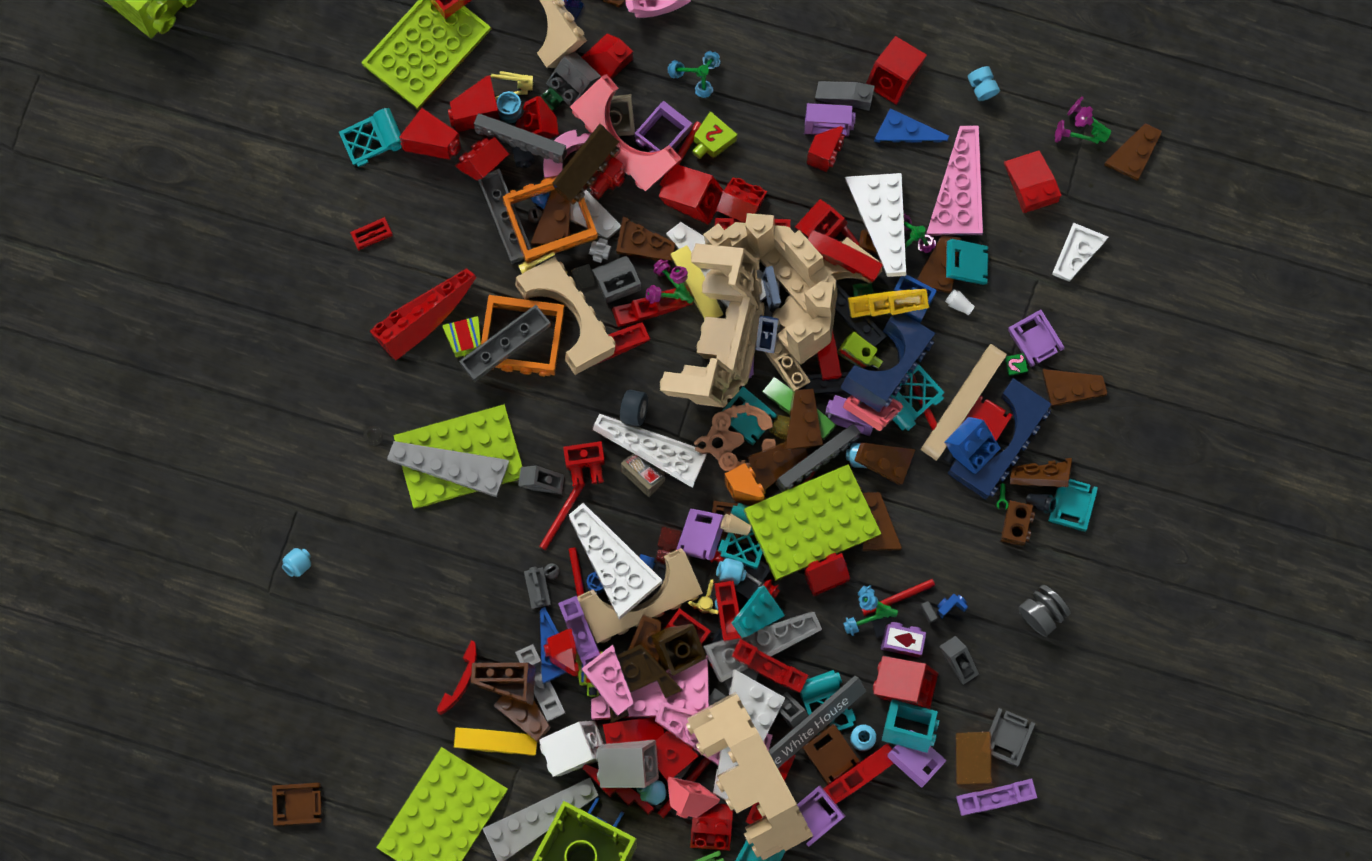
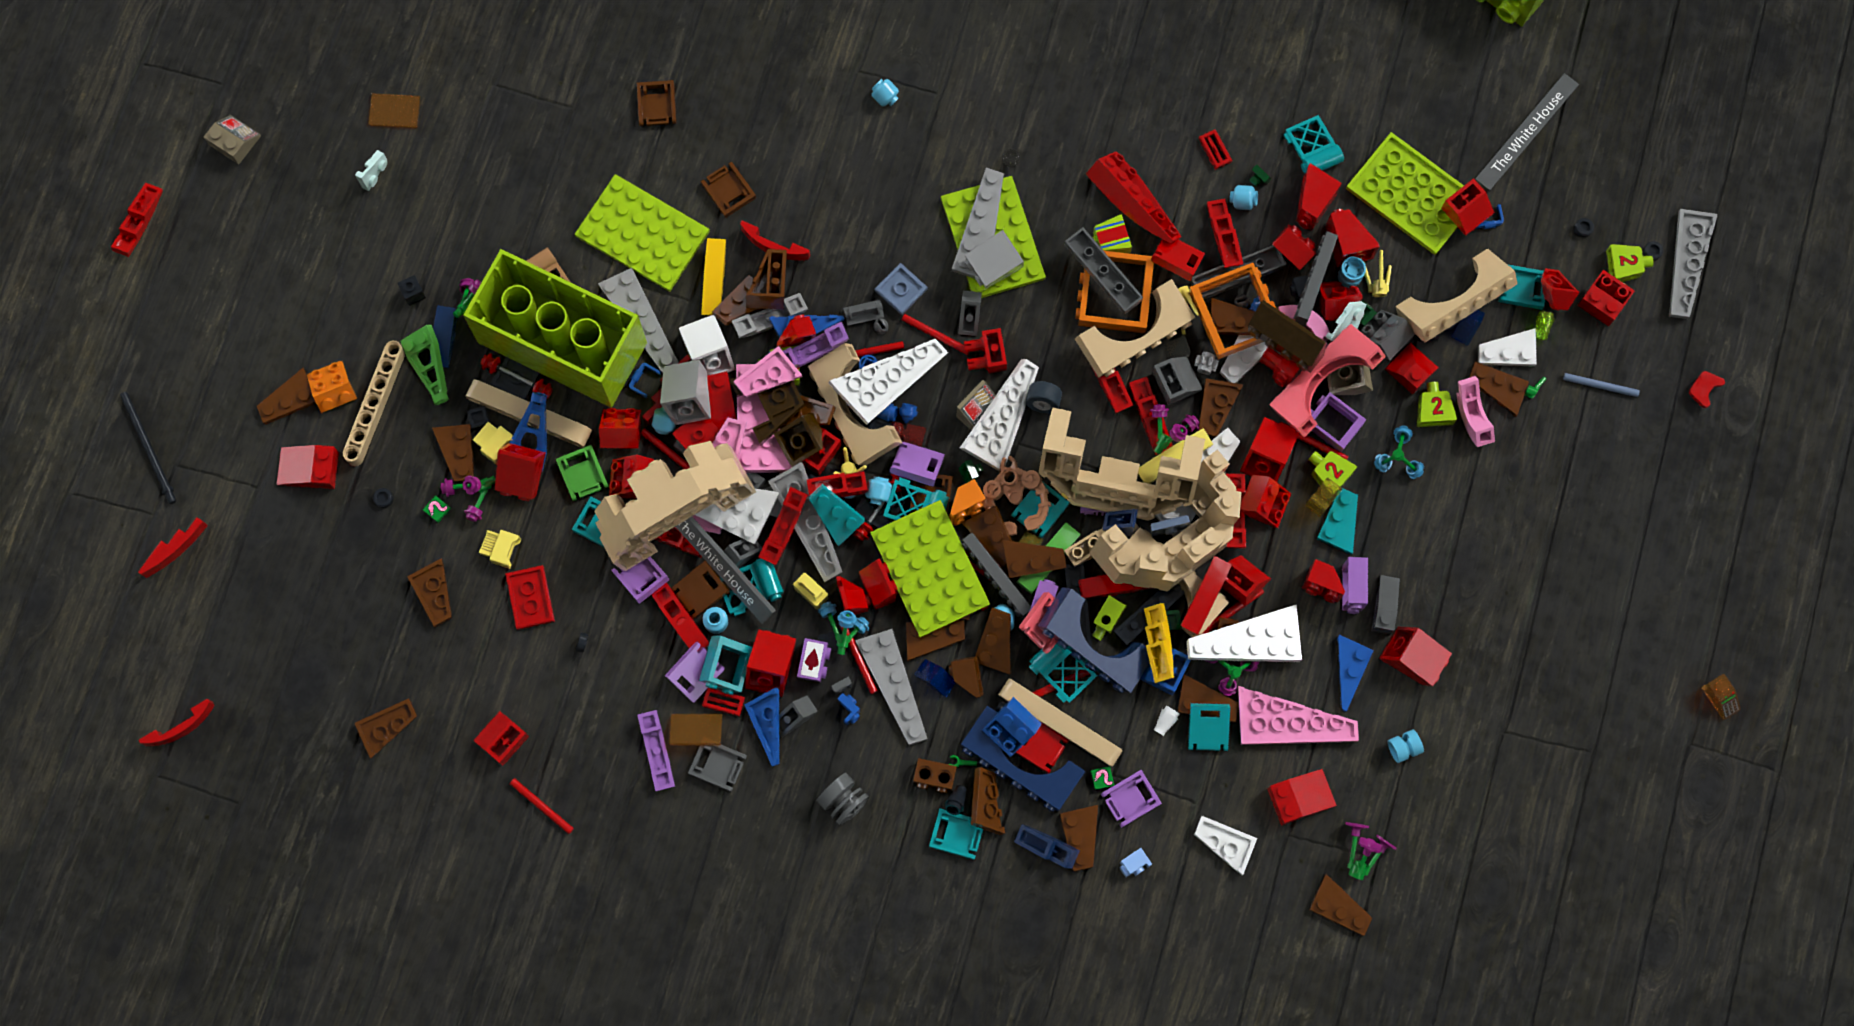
camera: 90 degrees right, 0 degrees up
coral slope [668,777,720,818] -> none
tan cone [721,514,751,536] -> none
none -> red slope [599,408,641,448]
none -> reddish brown container [700,162,756,218]
none -> red tile [702,688,745,717]
none -> blue wing [745,688,779,766]
none -> light yellow piece [793,573,828,609]
none -> red slope [836,576,871,615]
none -> light grey wing [855,629,927,746]
none -> sand blue plate [875,263,928,315]
none -> blue plate [899,403,918,423]
none -> clear blue slope [914,659,956,697]
none -> reddish brown slope [949,656,984,697]
none -> dark green tile [958,460,983,484]
none -> light grey slope [964,230,1024,289]
none -> dark blue slope [1014,824,1080,869]
none -> light blue brick [1120,848,1152,877]
none -> red container [1151,239,1205,281]
none -> red slope [1206,199,1243,268]
none -> medium azure head [1230,185,1258,210]
none -> dark green tile [1249,164,1272,187]
none -> clear yellow slope [1305,477,1343,517]
none -> teal wing [1317,487,1358,555]
none -> light aqua wing [1326,301,1366,341]
none -> lime torso [1417,382,1457,427]

